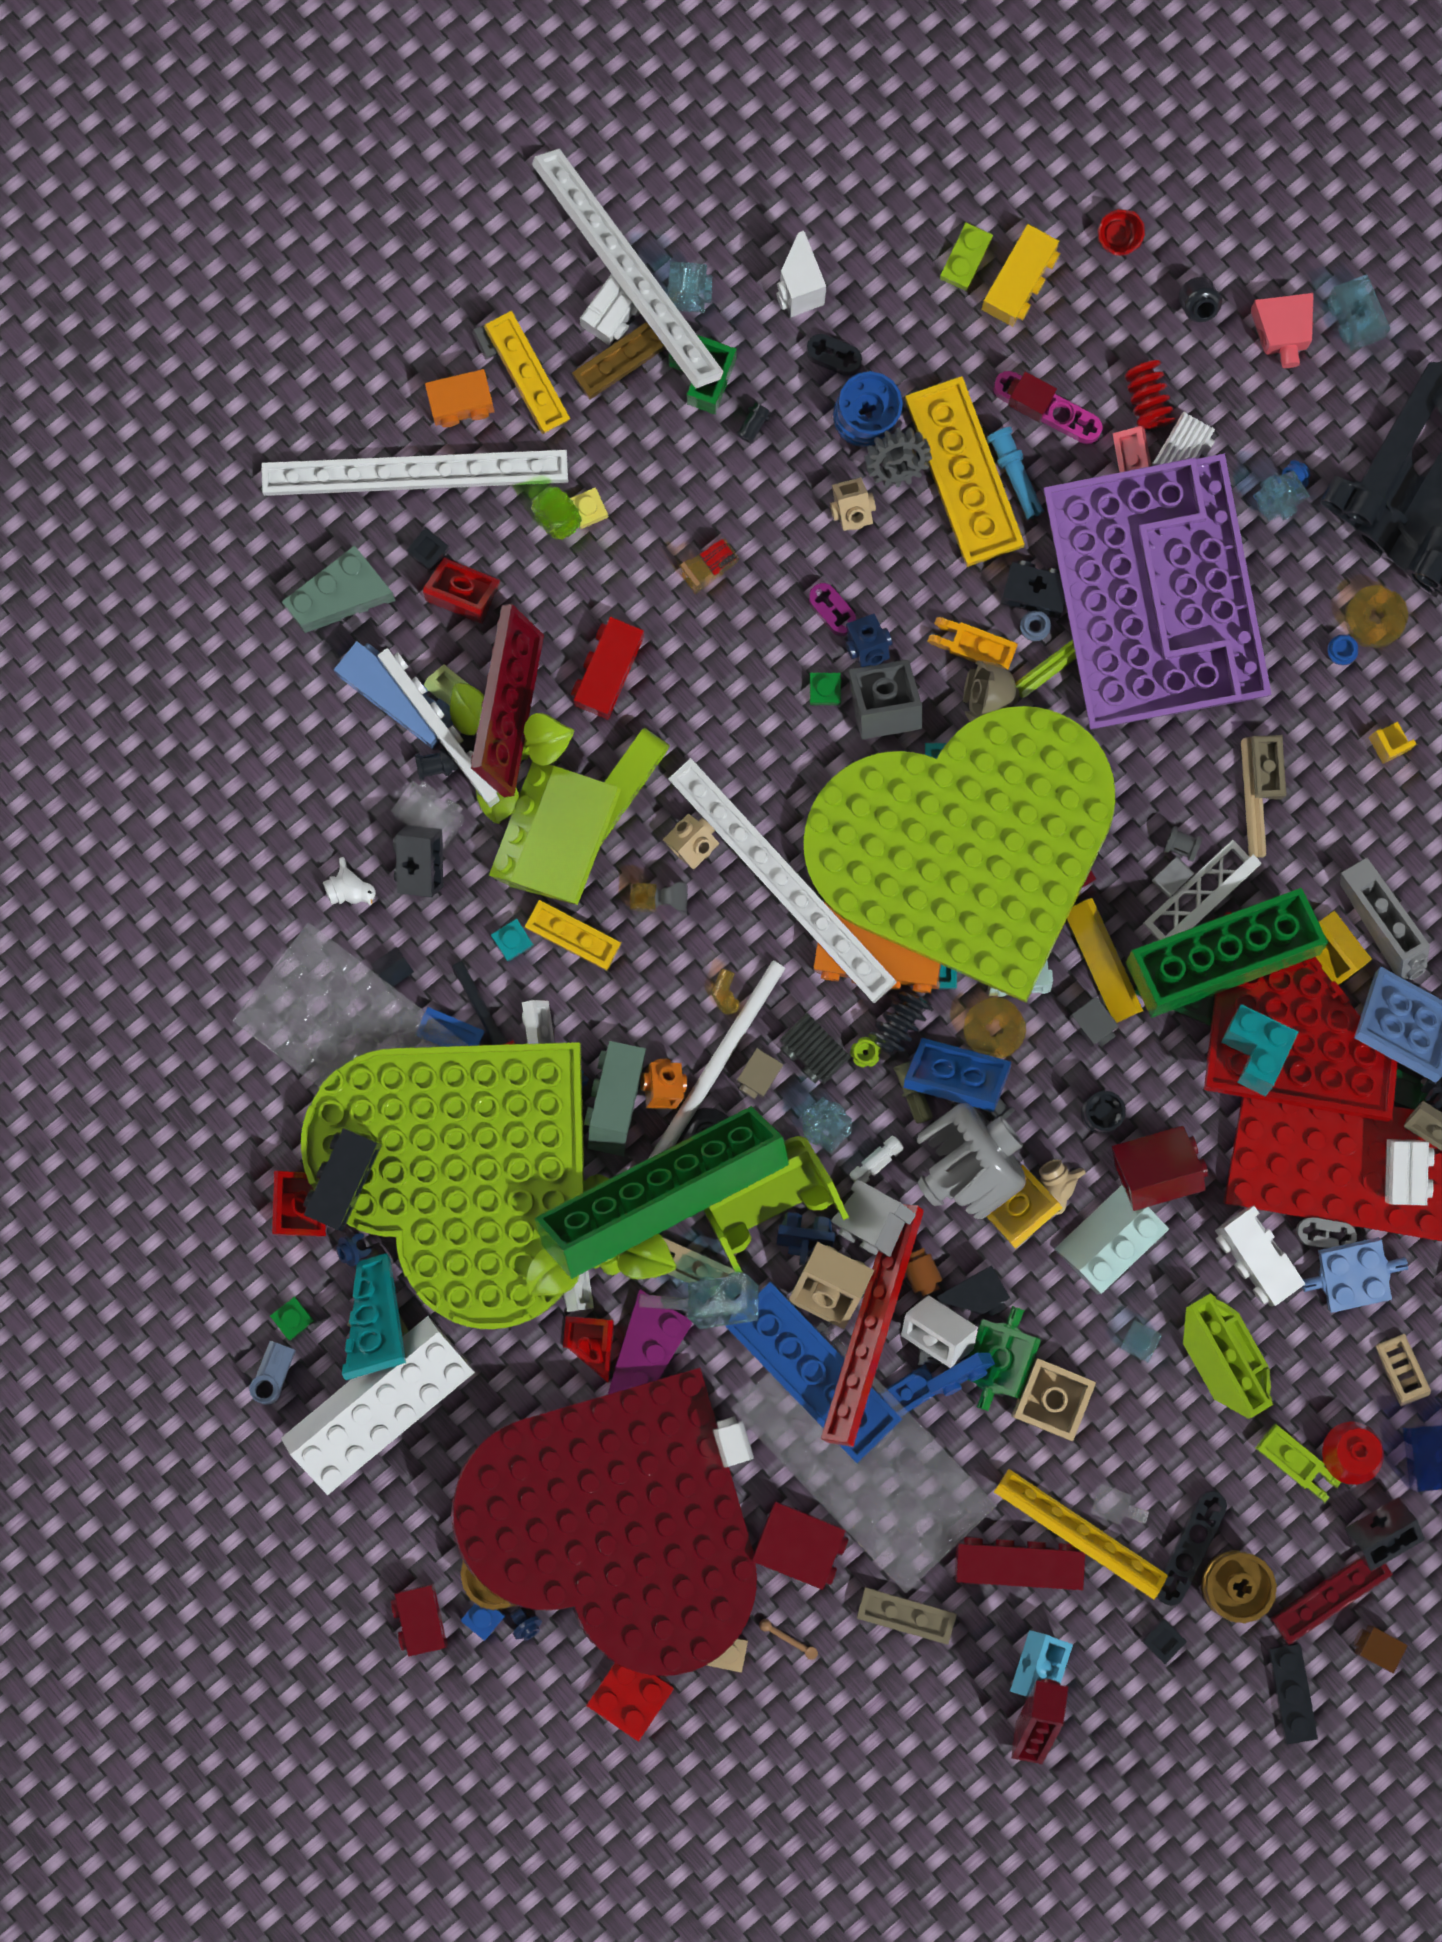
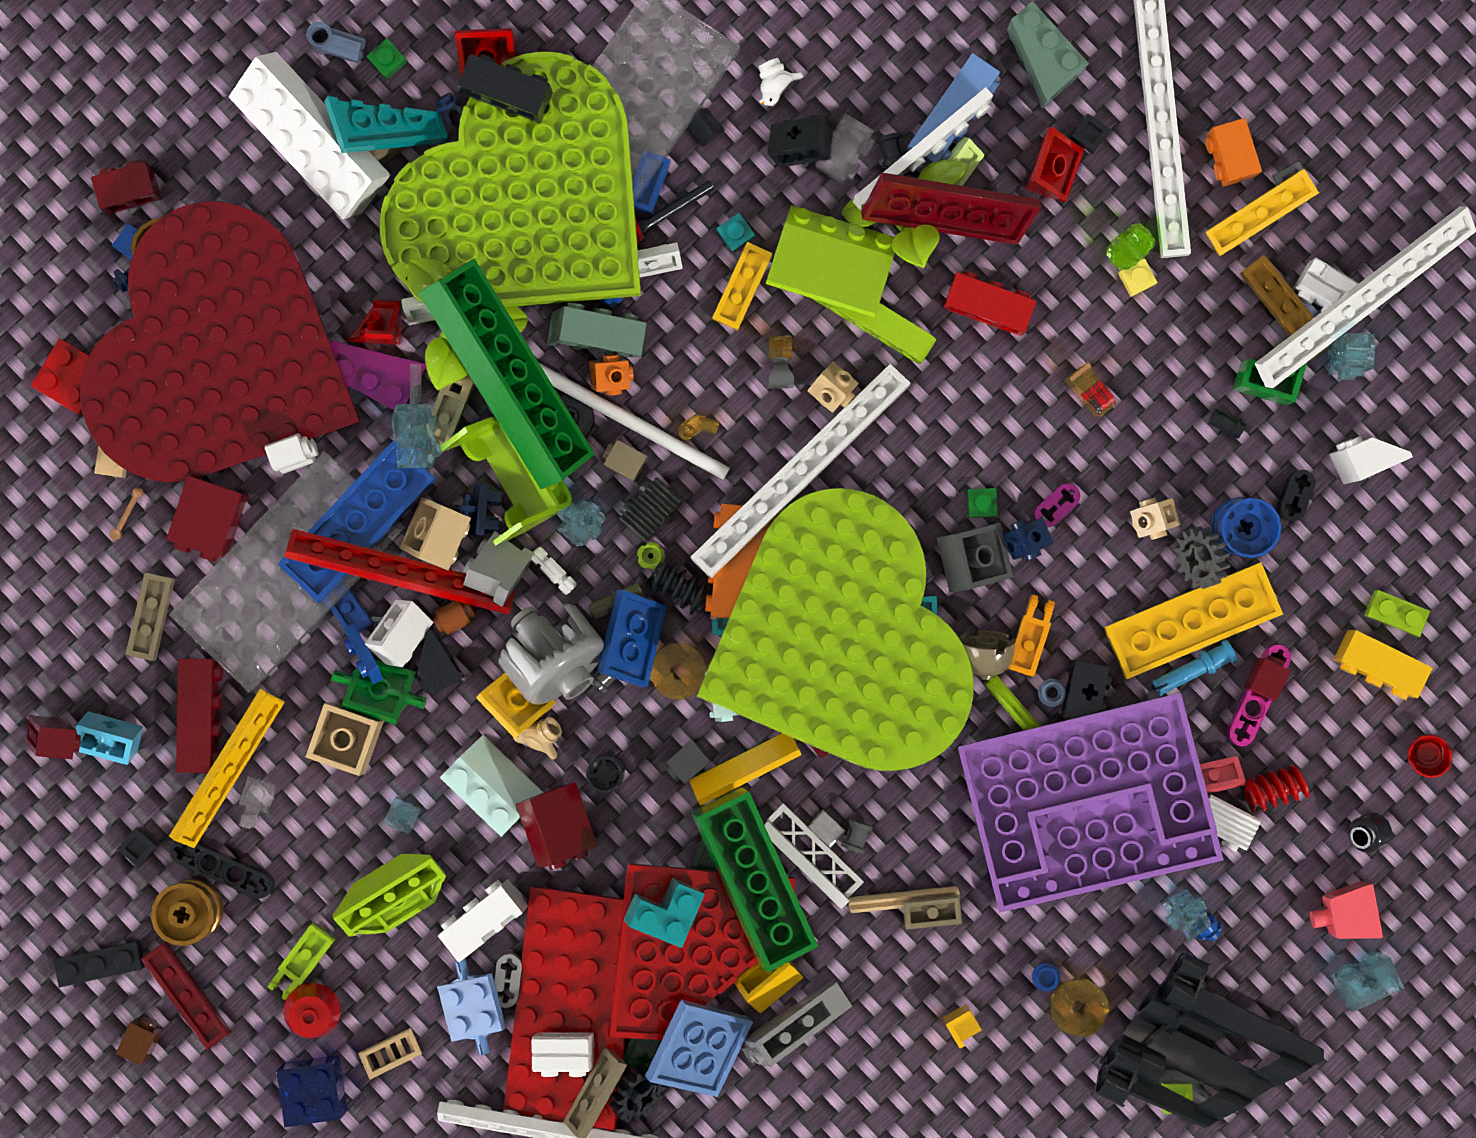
camera: 90 degrees right, 5 degrees up
black brick [1344,1497,1425,1571] -> none

